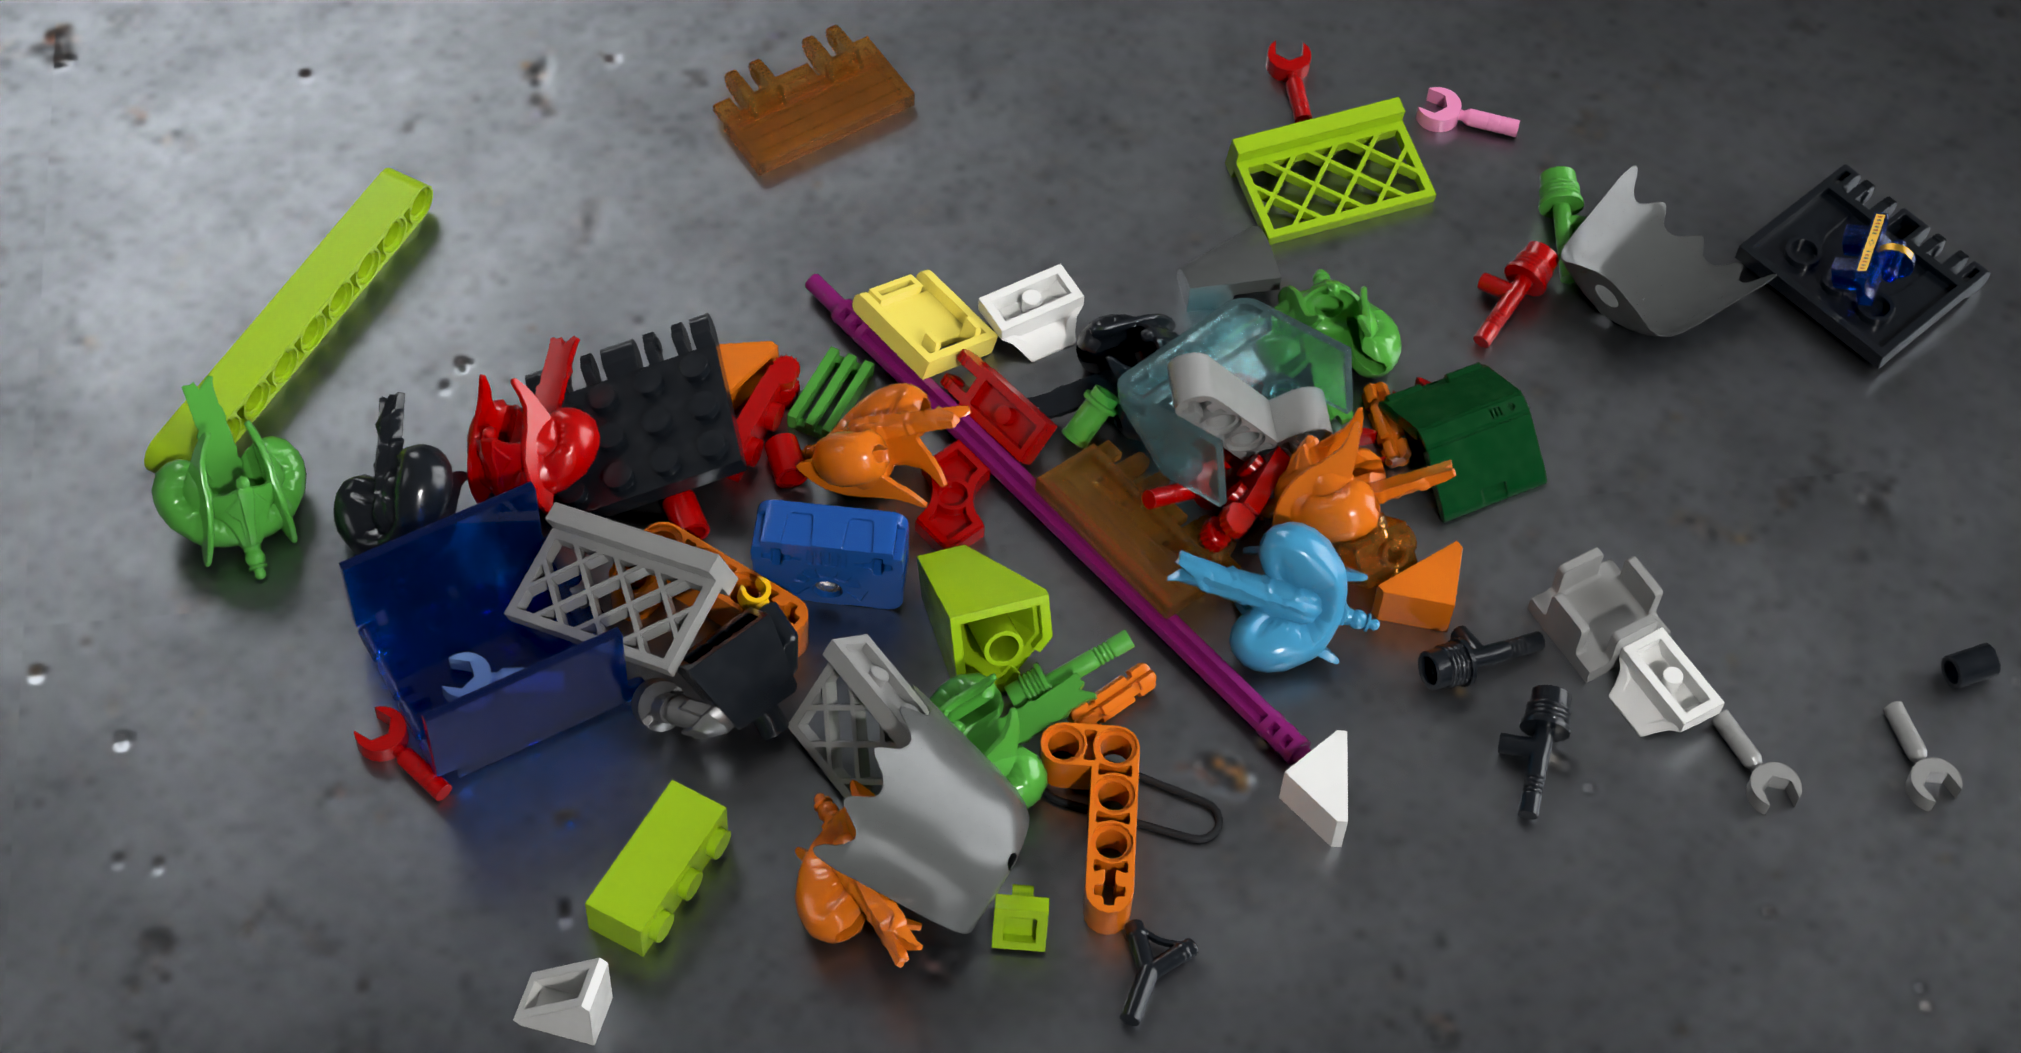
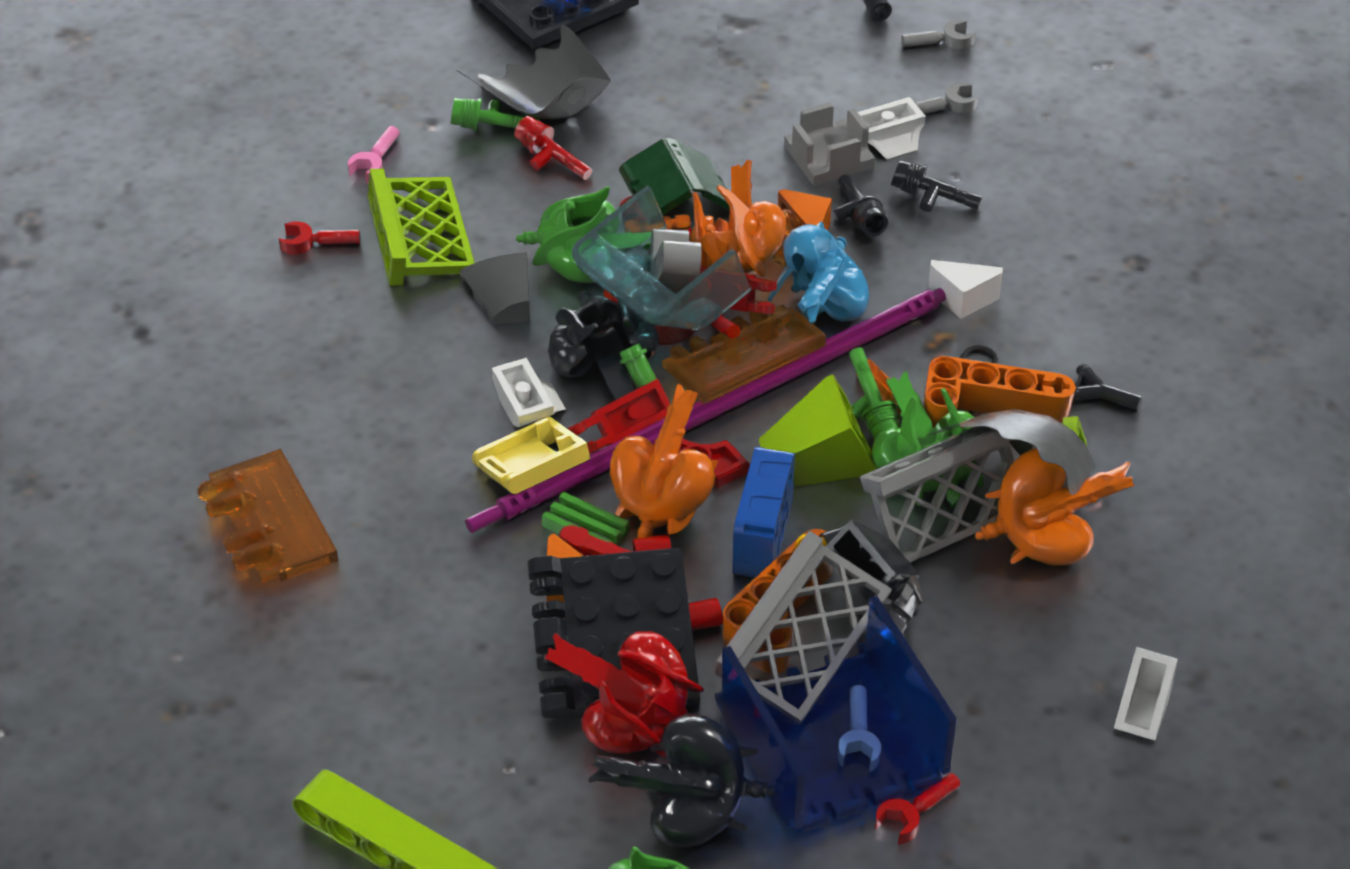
camera: 80 degrees left, 10 degrees down
lime brick [585,780,731,957] -> none

